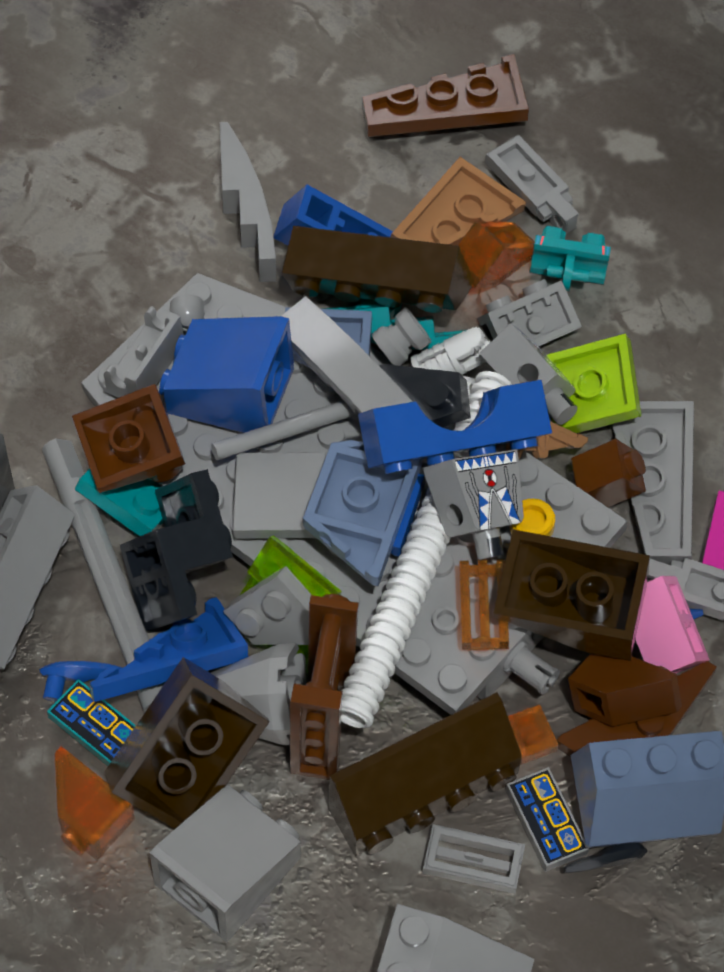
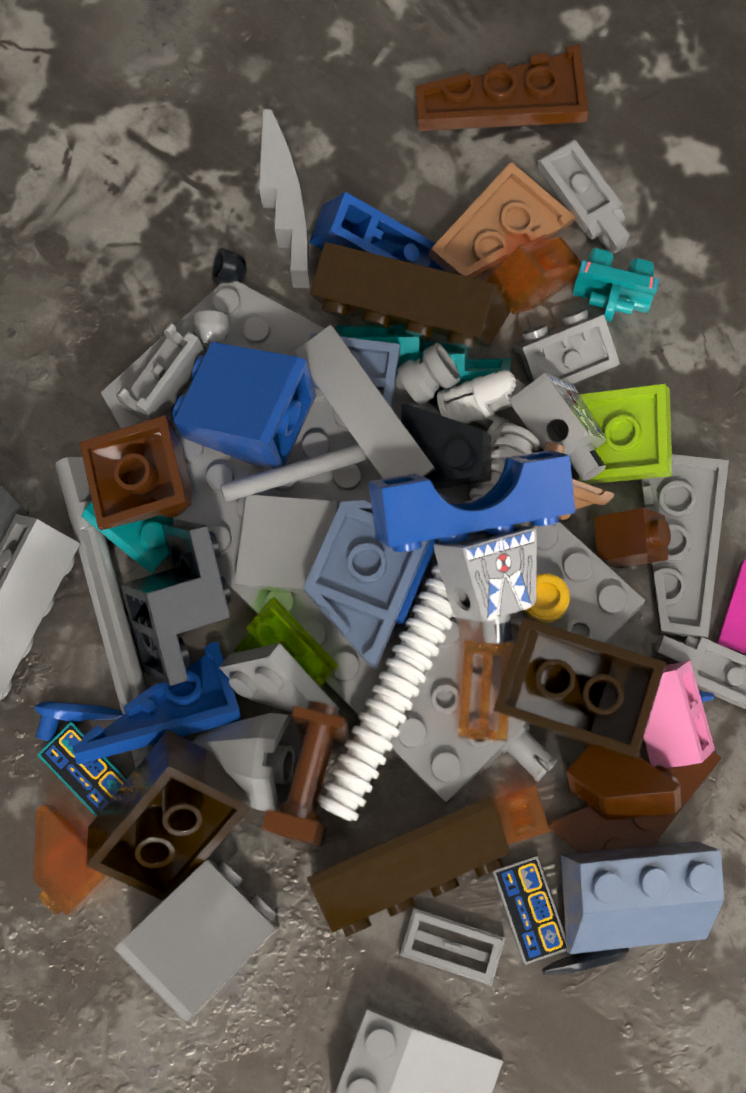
camera: 10 degrees right, 15 degrees up
none -> black hinge [212,248,247,284]

